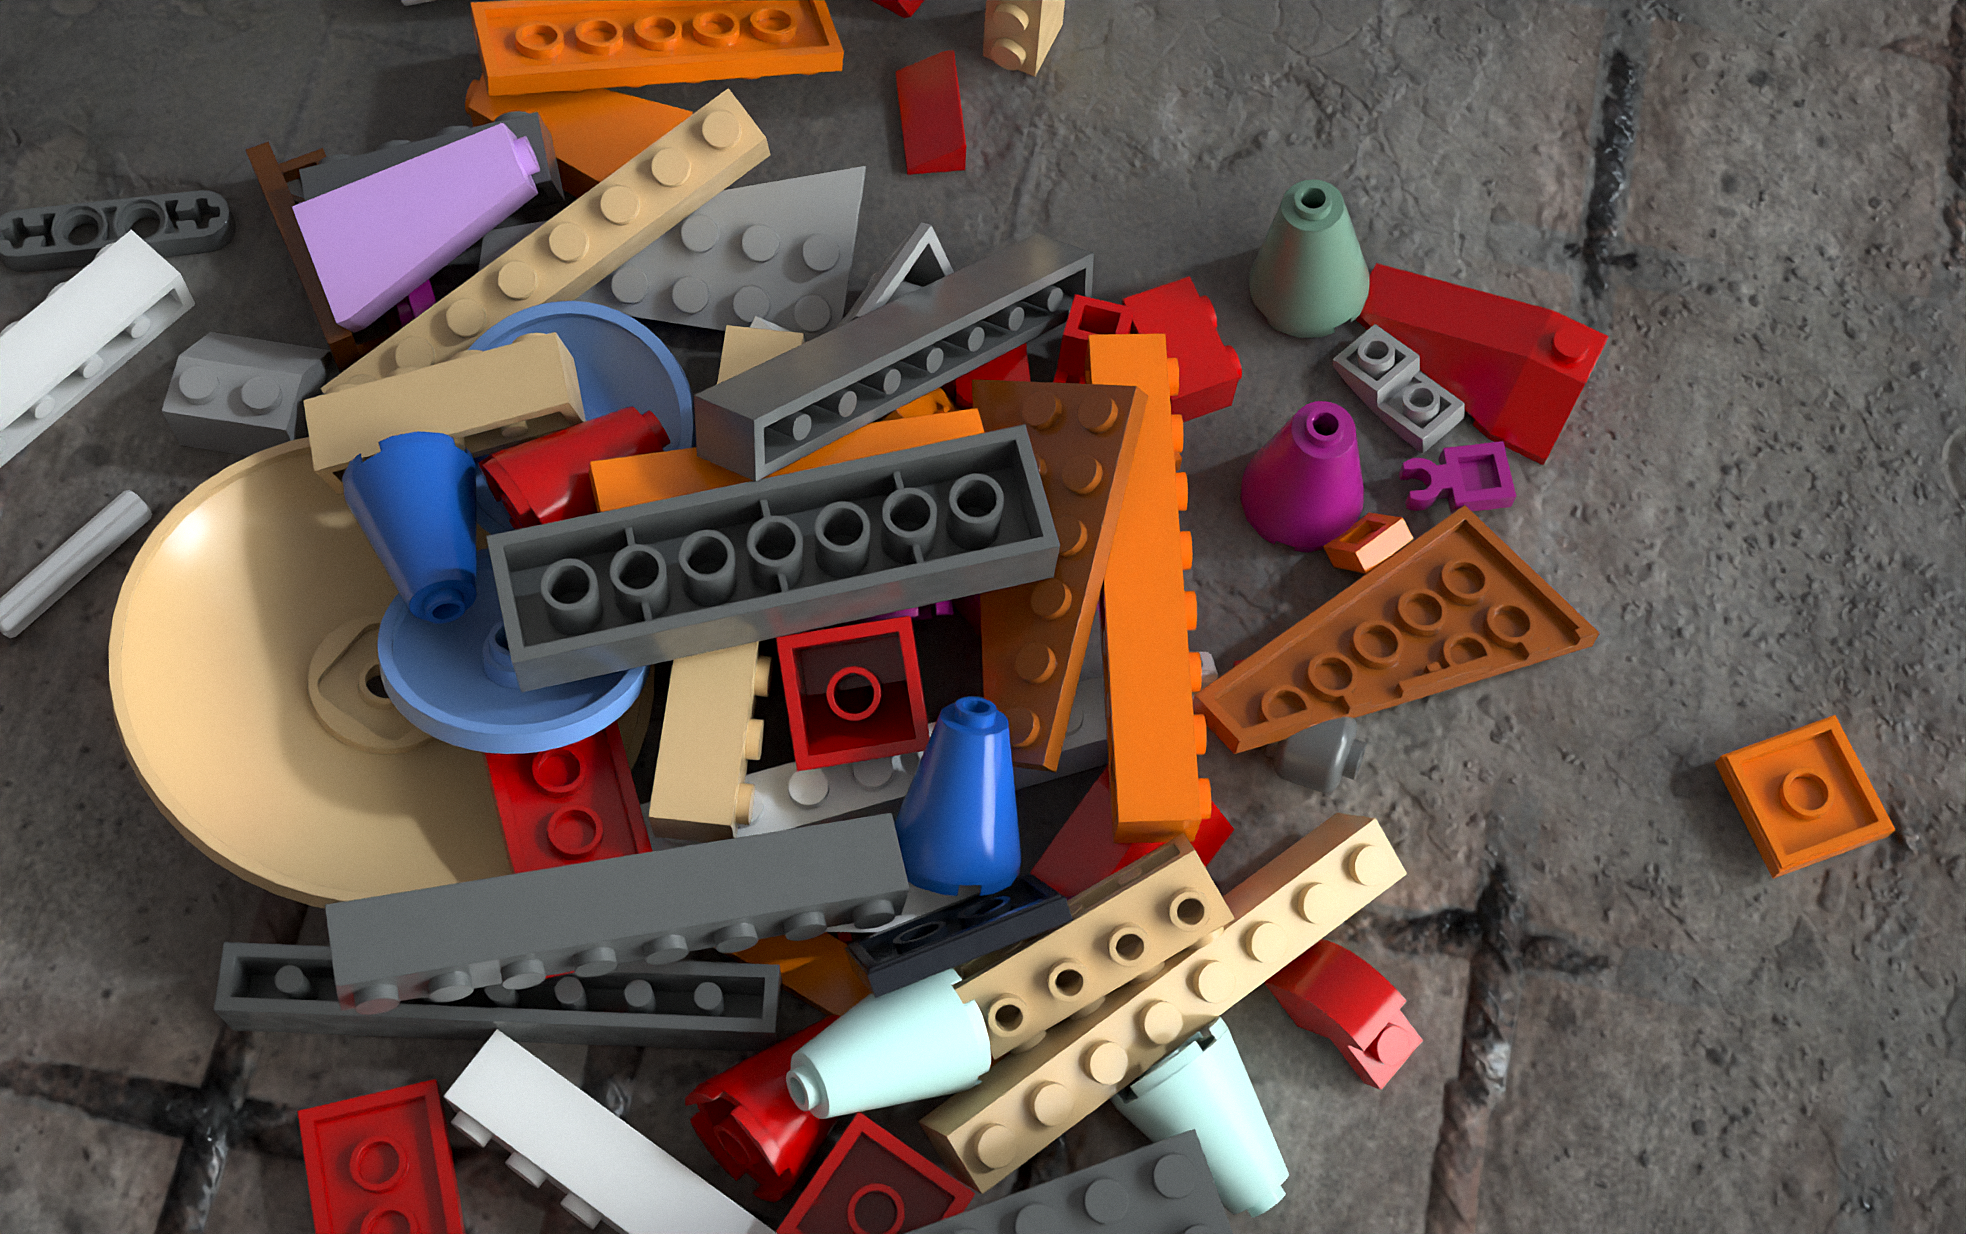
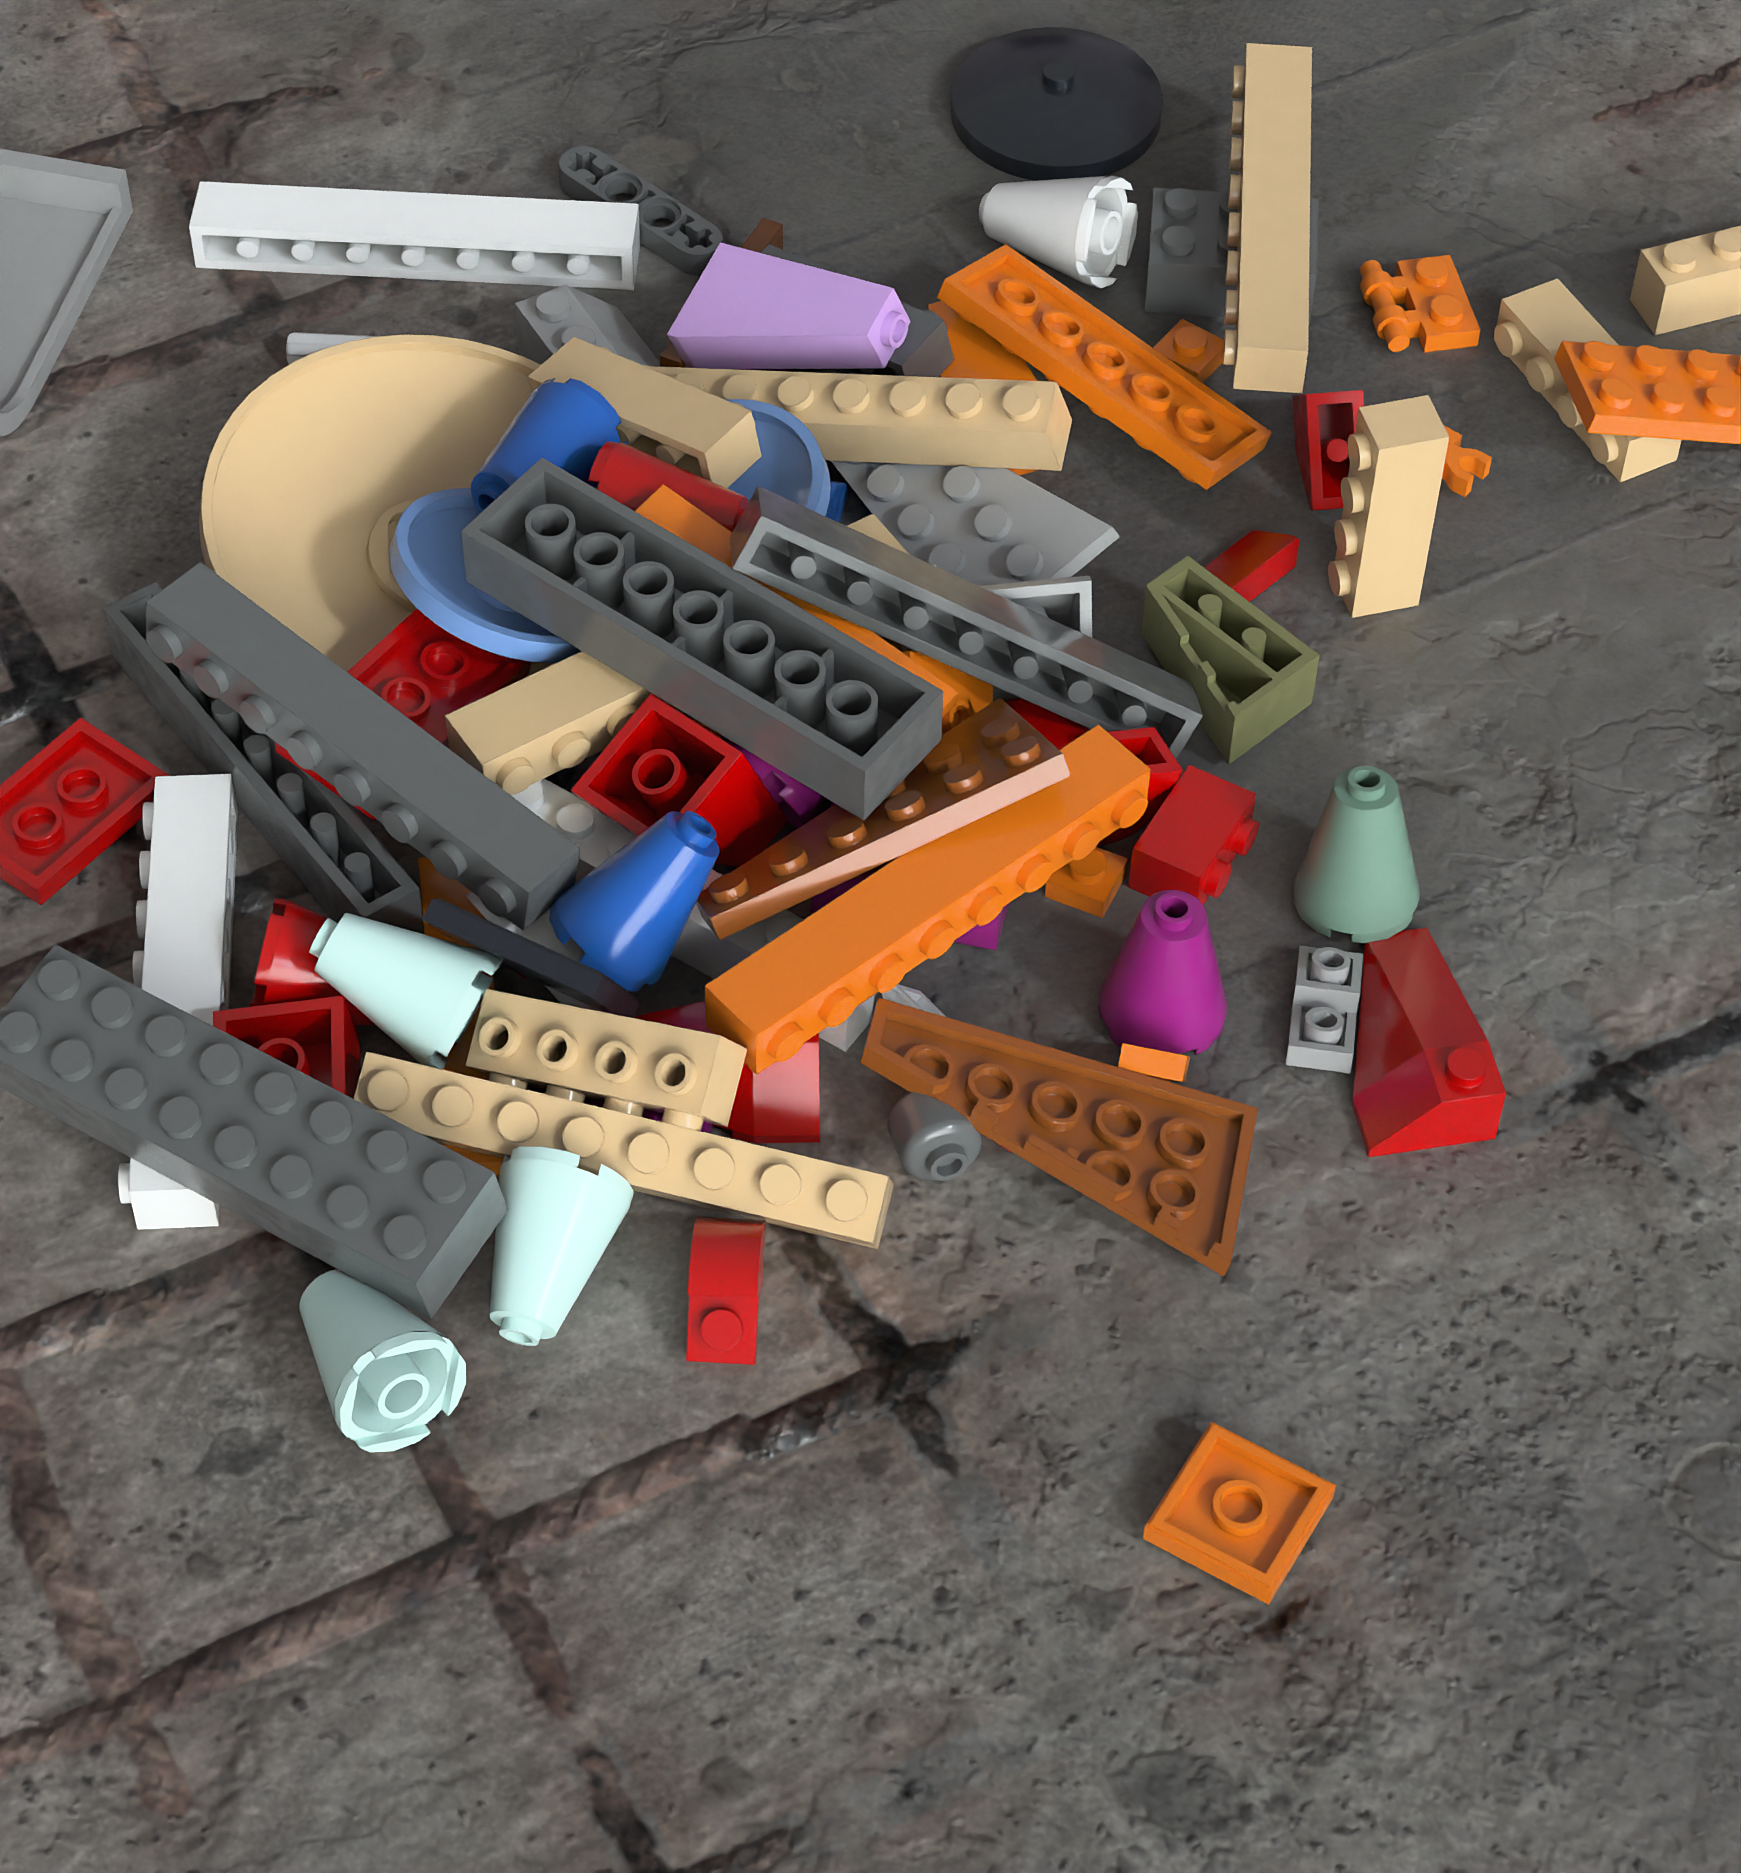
camera: 55 degrees right, 15 degrees down
magenta plate [1399,441,1517,514] -> none
none -> olive wedge [1141,556,1320,765]

